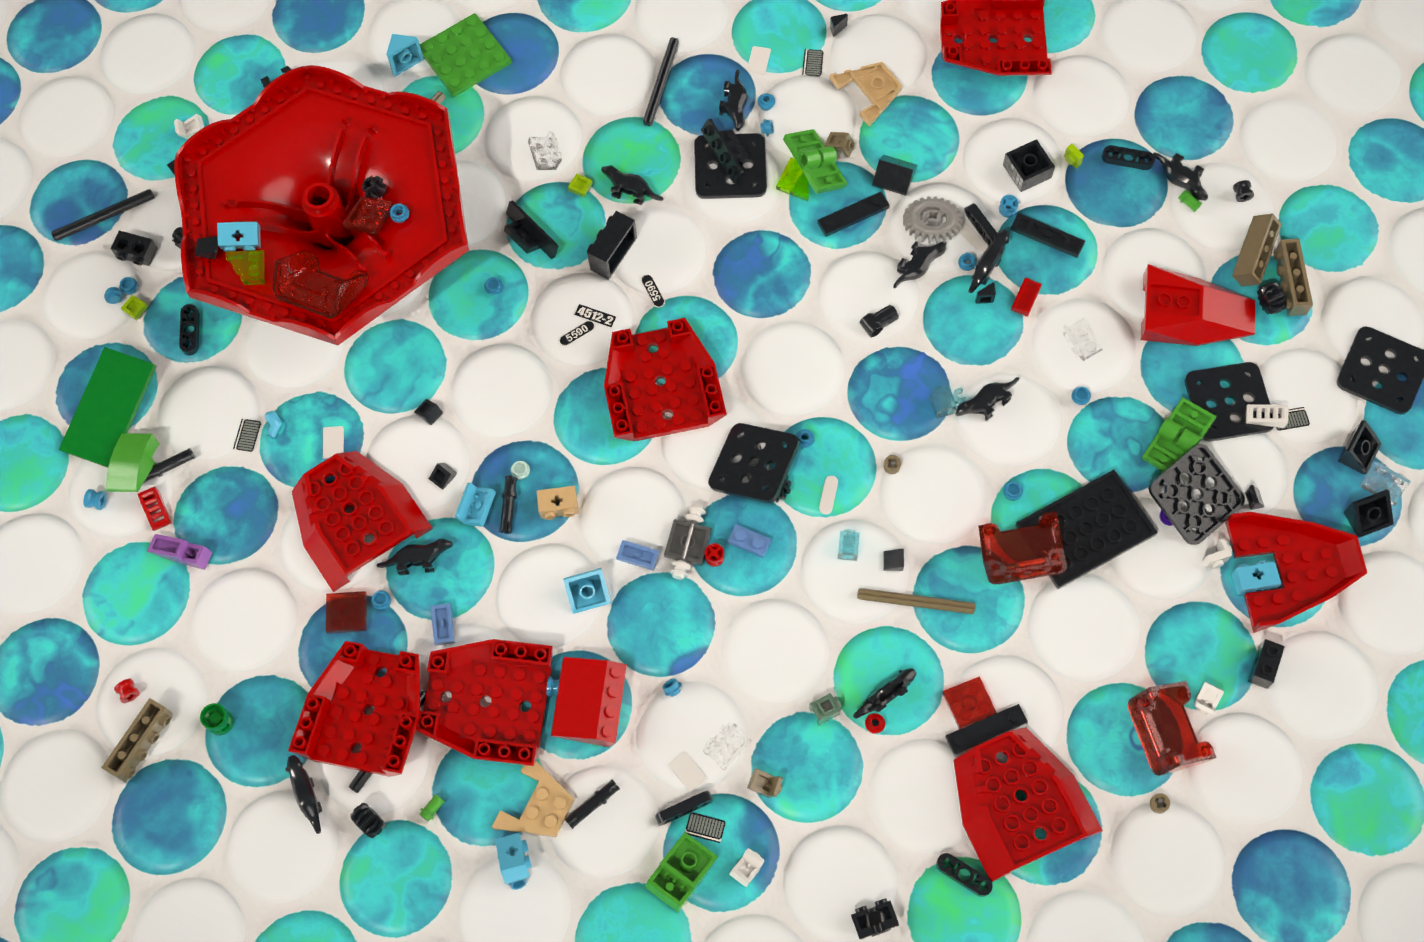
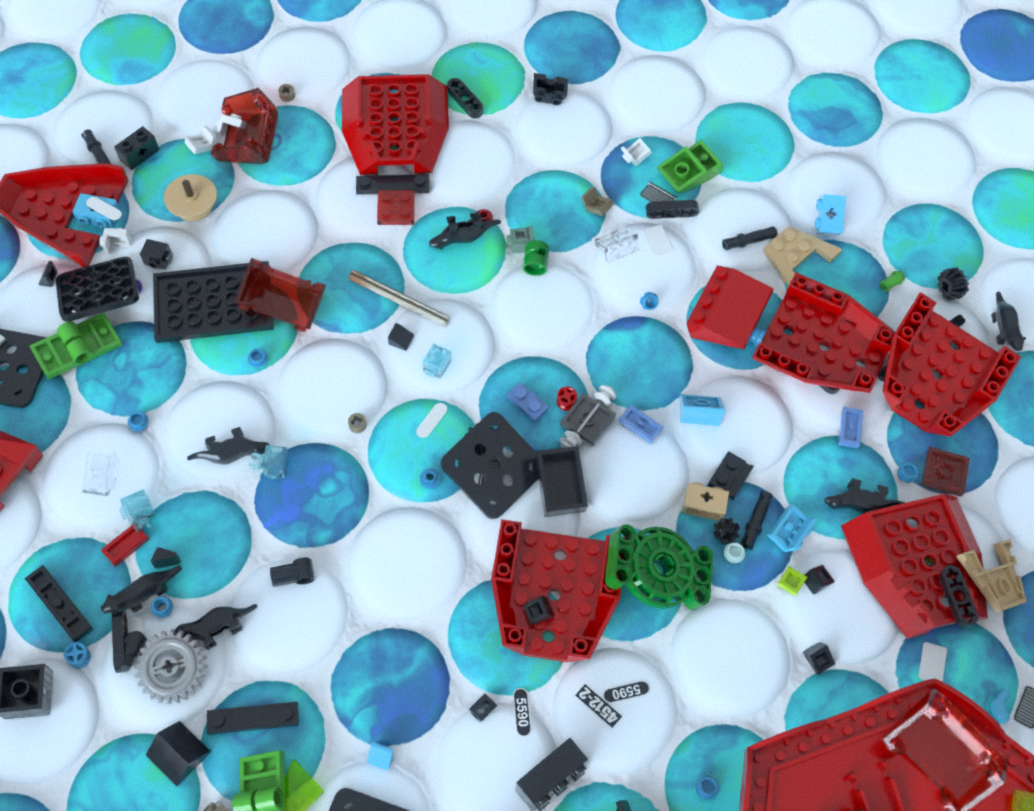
camera: 165 degrees left, 5 degrees down
none -> black pin [81,129,111,164]
none -> white sticker [86,197,122,220]
none -> clear light blue brick [119,489,155,533]
none -> black cone [121,631,147,671]
none -> black brick [140,239,173,270]
none -> tan piece [164,174,217,222]
none -> white bracket [216,113,246,134]
none -> medium azure slope [368,742,394,770]
none -> black piece [469,693,497,722]
none -> green wheel [523,240,549,276]
none -> black slope [523,596,555,625]
none -> black piece [535,446,588,517]
none -> green piece [605,524,713,610]
none -> black plate [708,451,754,500]
none -> black gear [713,517,740,544]
none -> lime plate [777,566,807,597]
none -> black beam [939,565,978,628]
none -> tan wing [957,539,1027,613]

